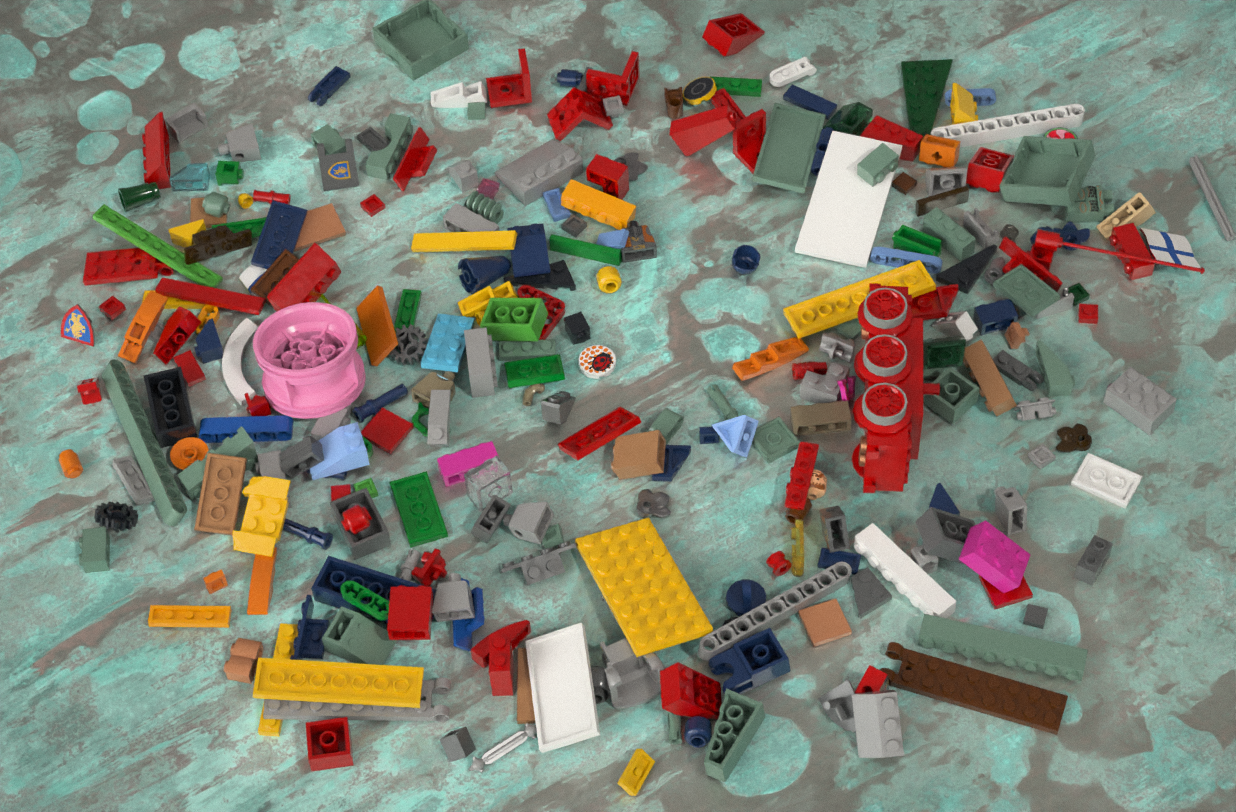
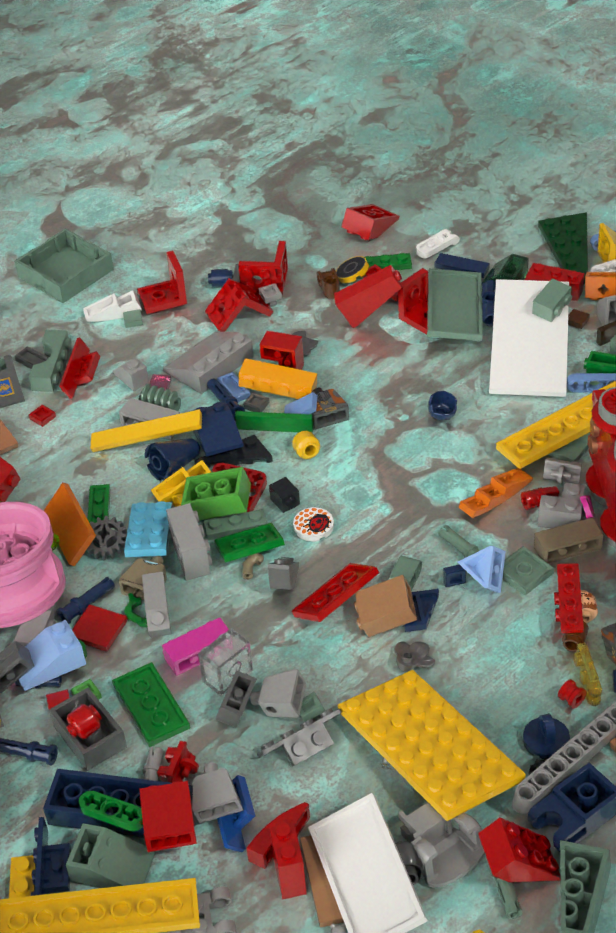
camera: 10 degrees left, 10 degrees down
dark blue head [684,716,712,748] -> none
none -> dark blue pin [207,378,245,421]

